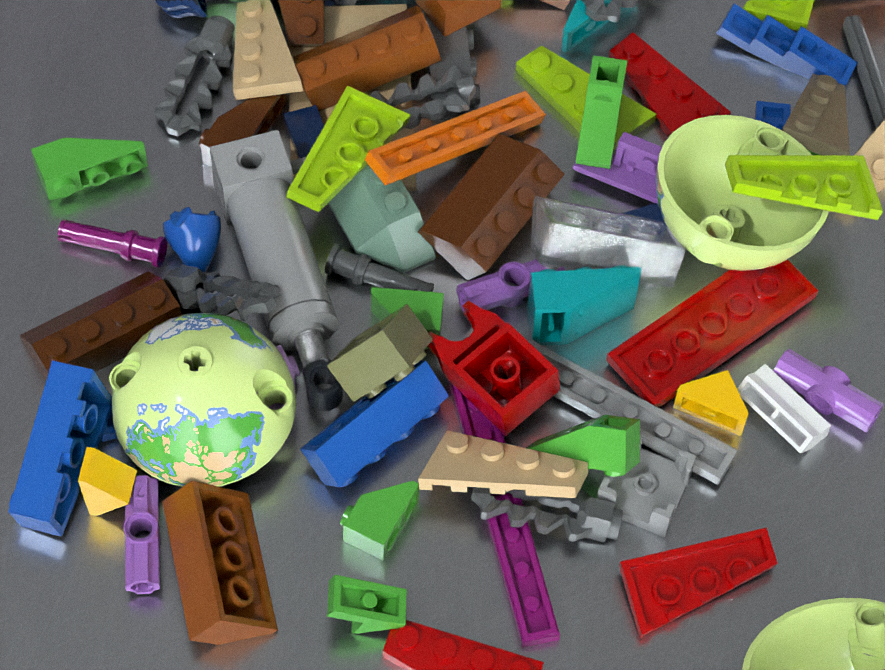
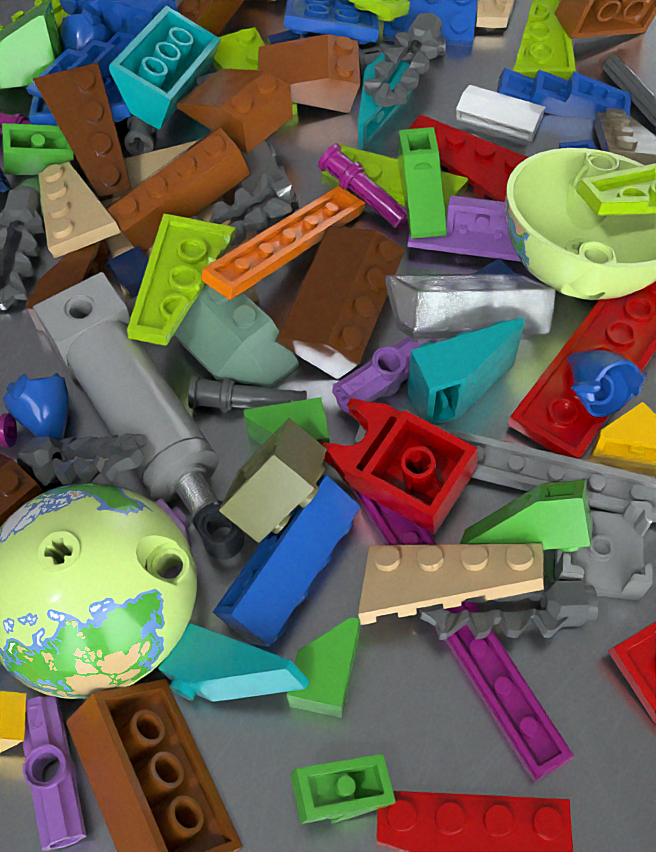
camera: 10 degrees left, 0 degrees up
none -> teal slope [158,622,310,702]
none -> magenta pin [317,143,407,230]
none -> white piece [456,85,545,142]
none -> blue hat [568,350,647,417]

